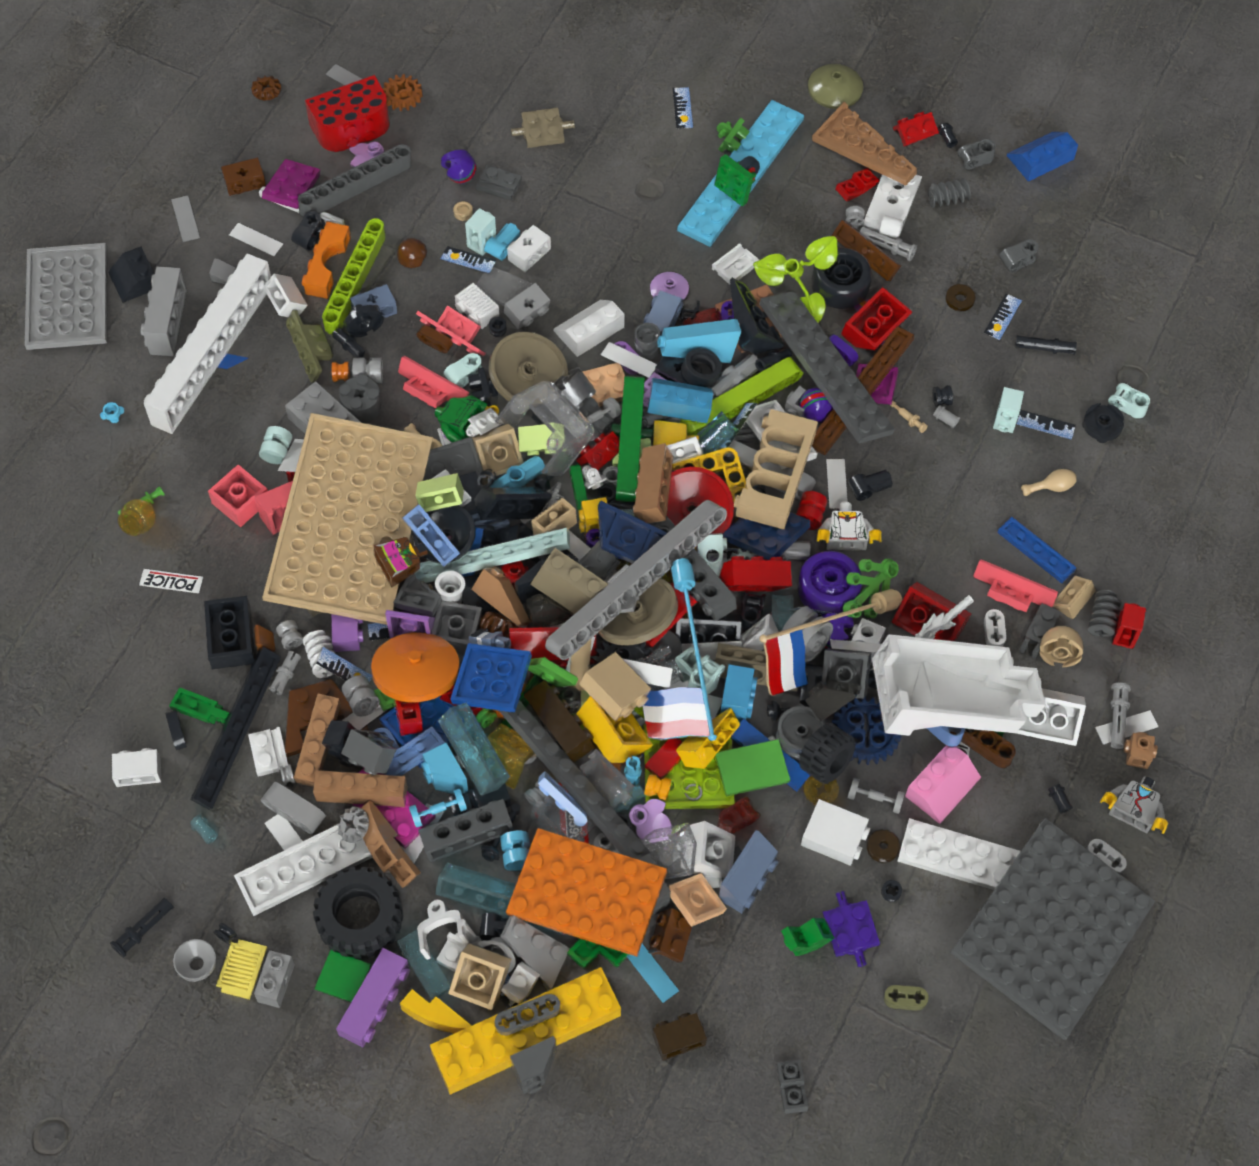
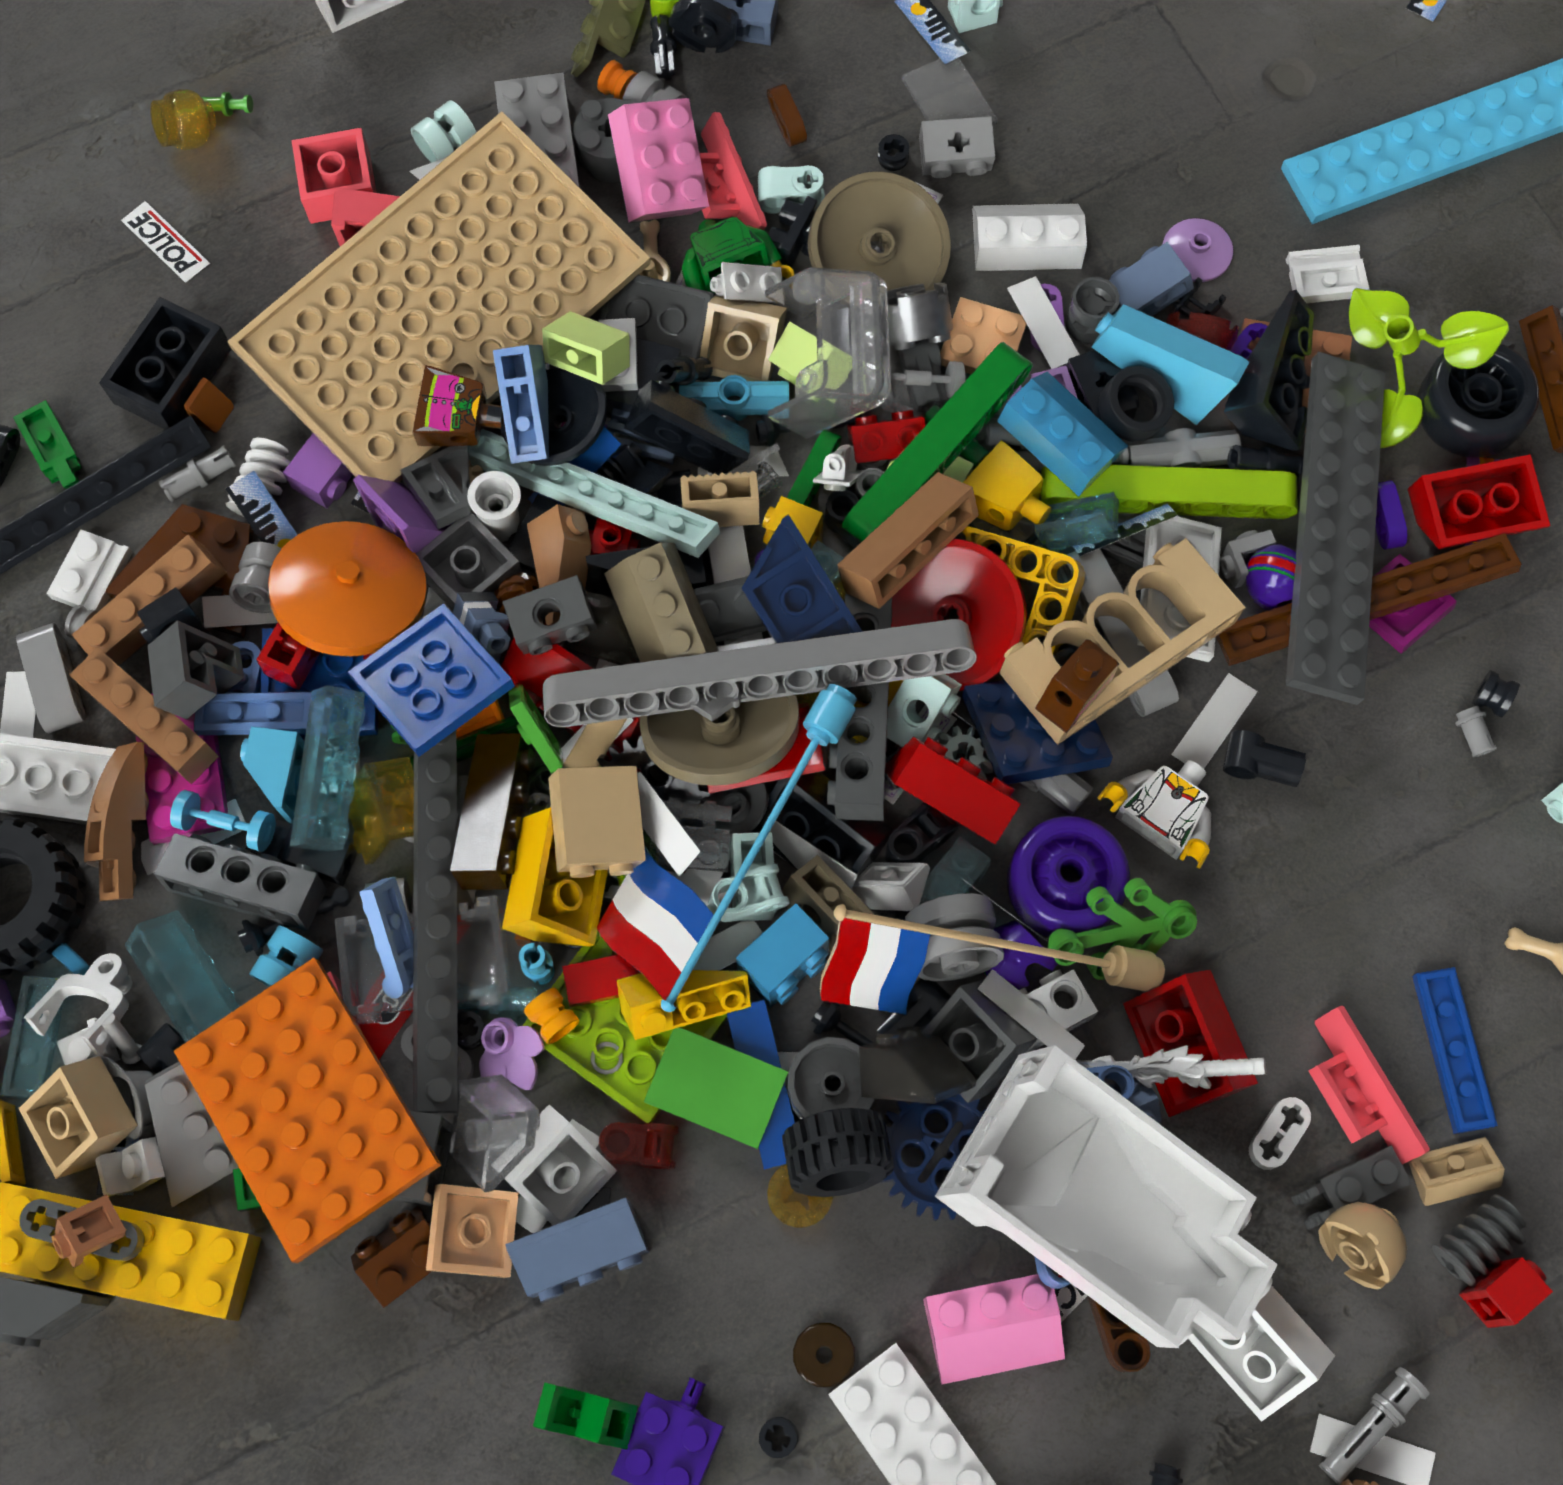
camera: 40 degrees right, 10 degrees up
light grey wheel [276,620,303,650] -> none
light grey gear [337,806,369,843] -> none
coral bracket [416,306,486,356] -> none
white brick [455,283,499,329] -> none
medium azure piece [484,223,520,261] -> none
white brick [507,225,551,272] -> none
medium azure sticker [627,944,679,1003] -> none
dark brown brick [652,1013,707,1061] -> none
white slope [667,436,703,464] -> none
green plate [714,154,760,206] -> none
bright green hips [717,117,750,152] -> none
red wheel [796,491,828,530] -> none
white brick [801,799,870,866] -> none
light grey wheel [848,777,905,814] -> none
tan piece [890,401,928,433] -> none
none -> dark azure tile [52,943,90,975]
none -> nougat bracket [52,1194,126,1268]
none -> dark grey brick [502,575,598,655]
none -> bright pink brick [608,98,709,222]
none -> reddish brown torso [1035,639,1119,733]

